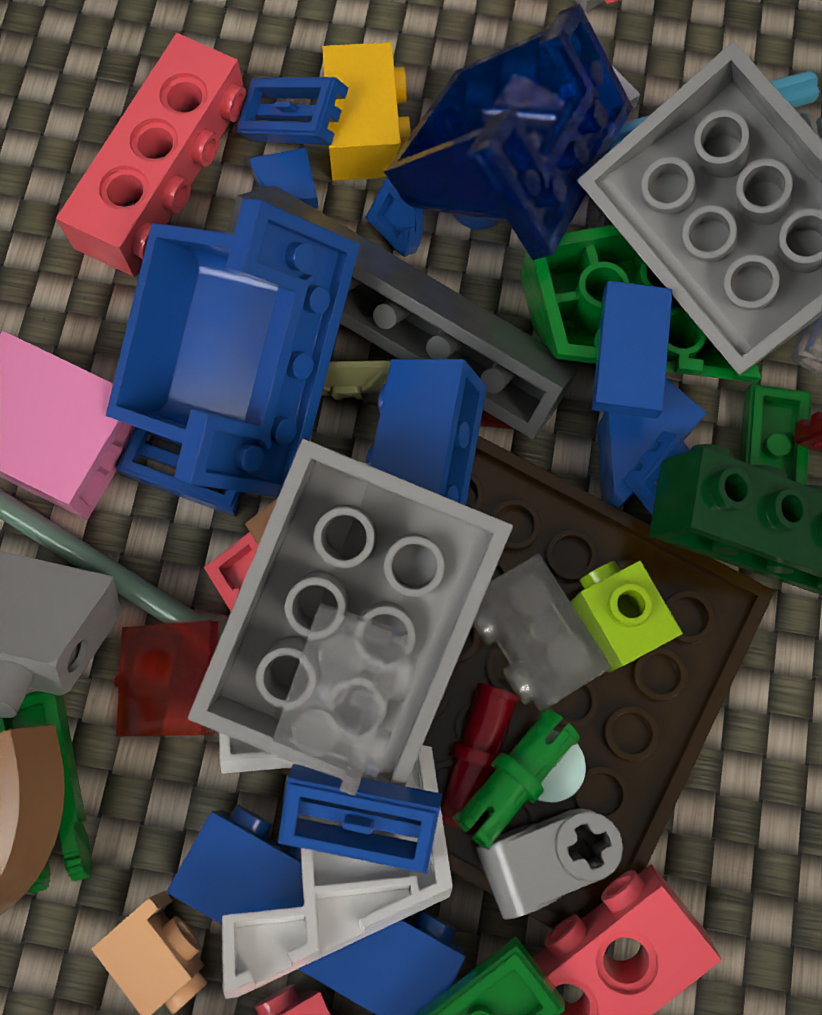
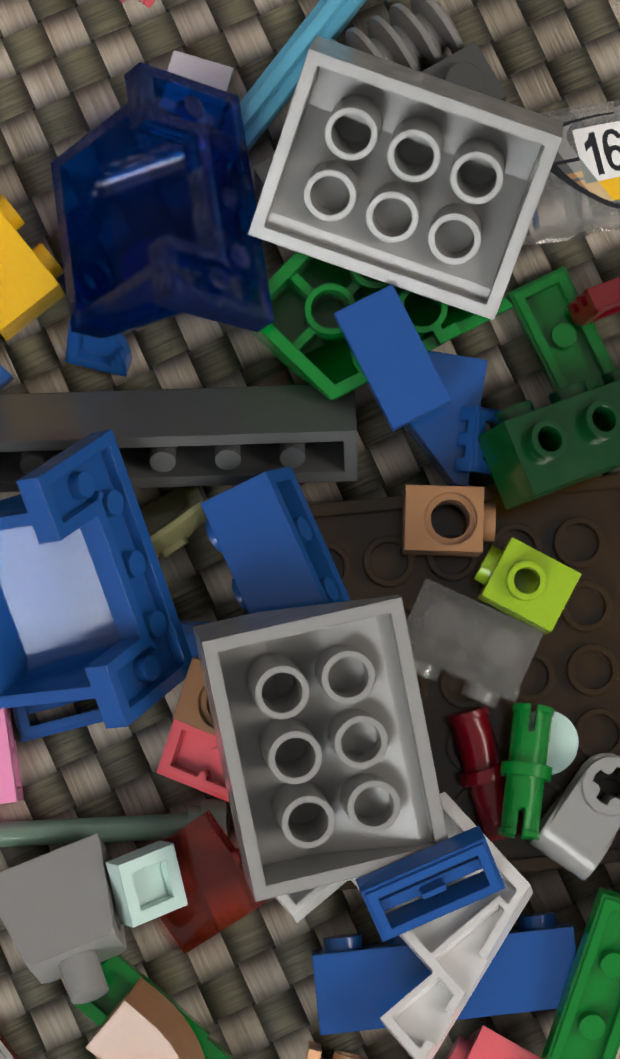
camera: 35 degrees left, 10 degrees up
clear bracket [268,603,417,796] -> none
none -> light aqua tile [106,840,188,928]
none -> medium nougat brick [401,485,496,557]

